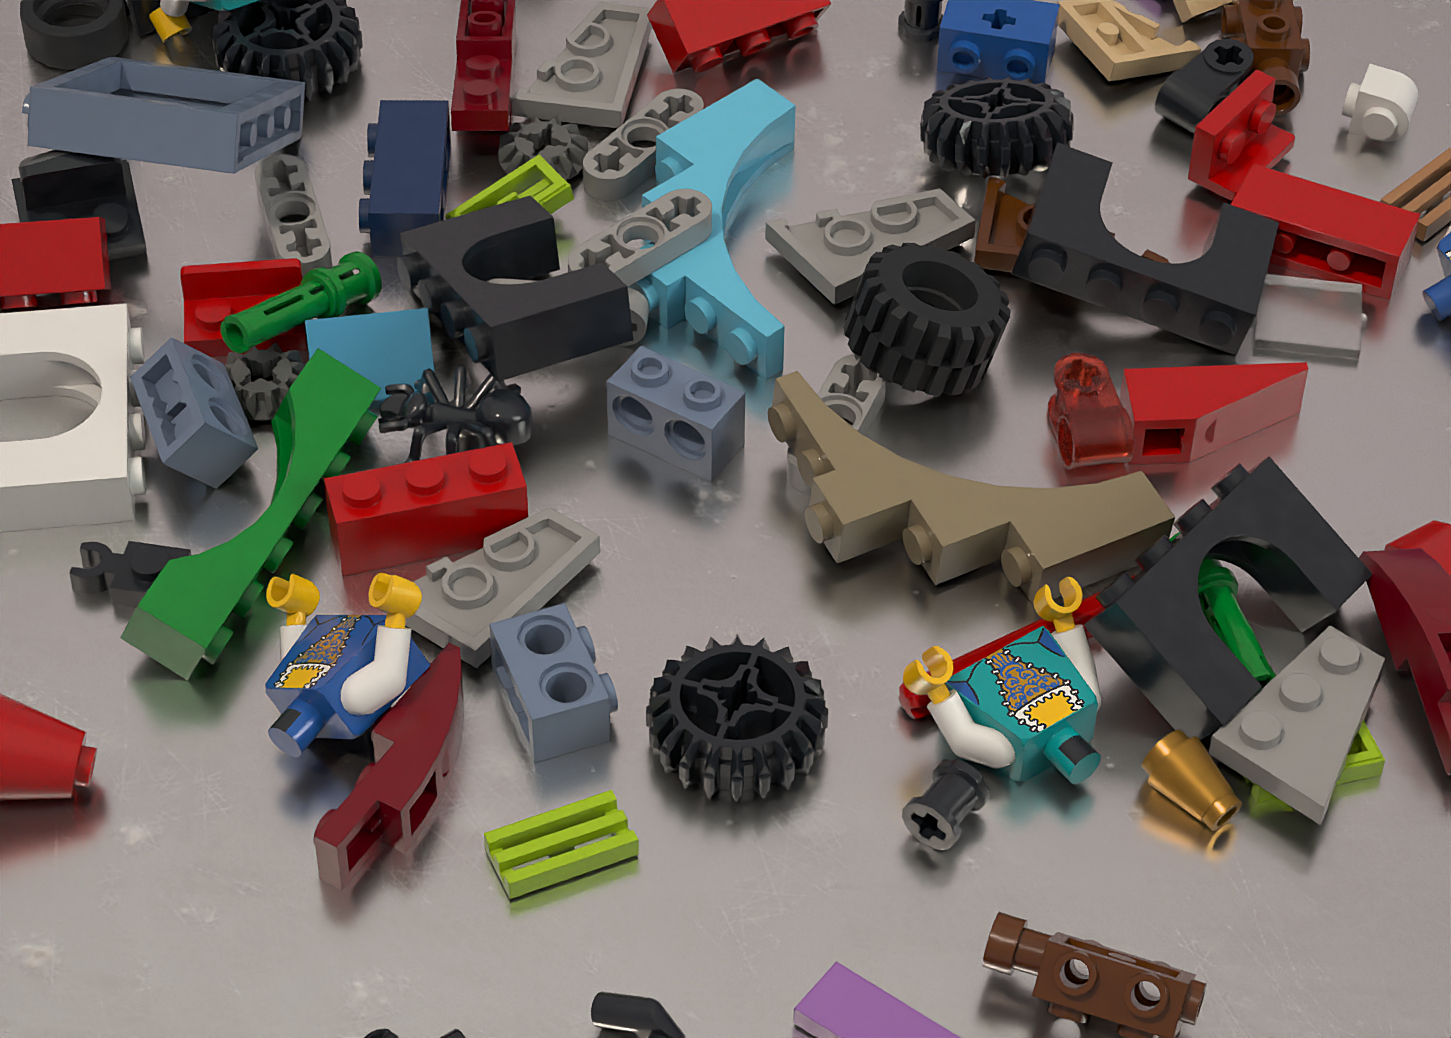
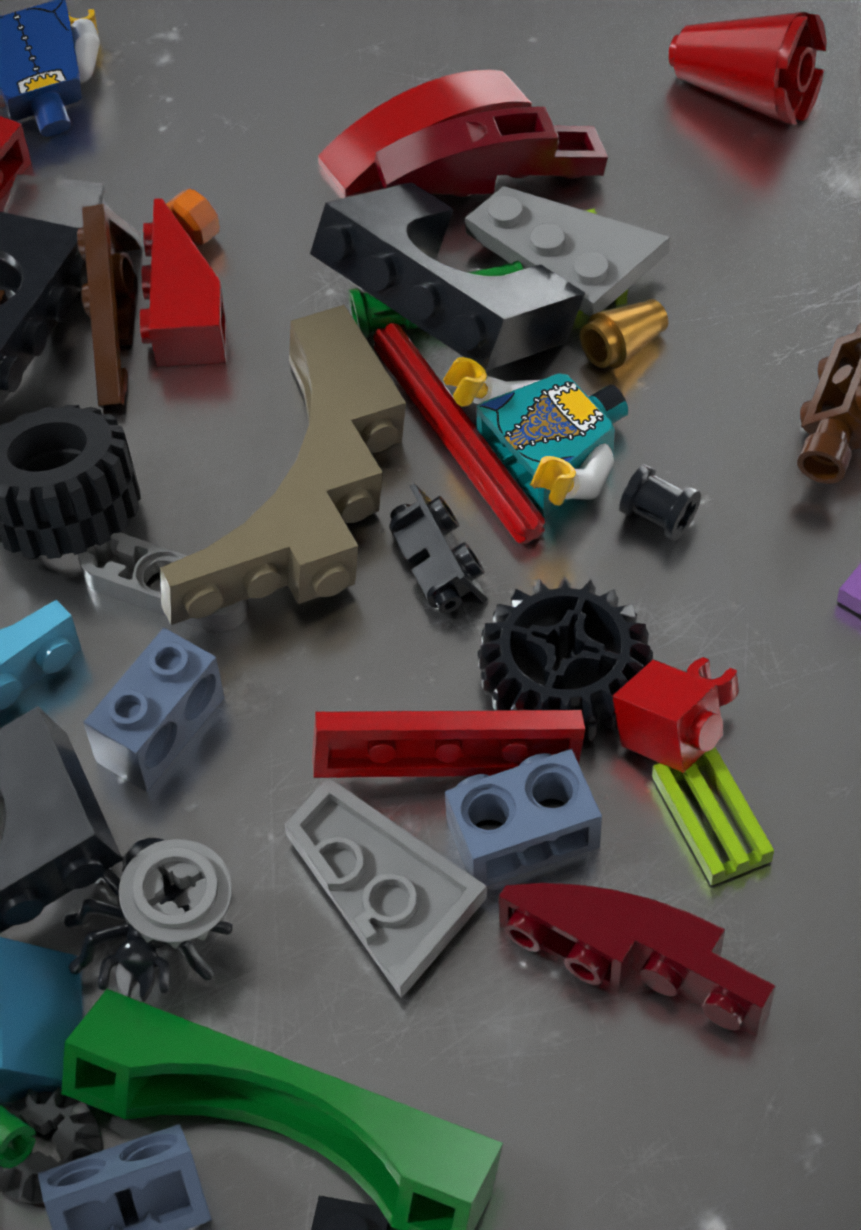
camera: 85 degrees left, 10 degrees up
torso [265,572,430,757] -> none
red brick [324,442,528,576] -> none
clear red piece [1047,353,1134,470] -> none
none -> reddish brown wing [77,203,142,409]
none -> light grey gear [119,839,233,949]
none -> orange tile [166,189,220,247]
none -> red plate [312,710,585,778]
none -> black hinge [389,483,489,613]
none -> red brick [613,657,739,773]

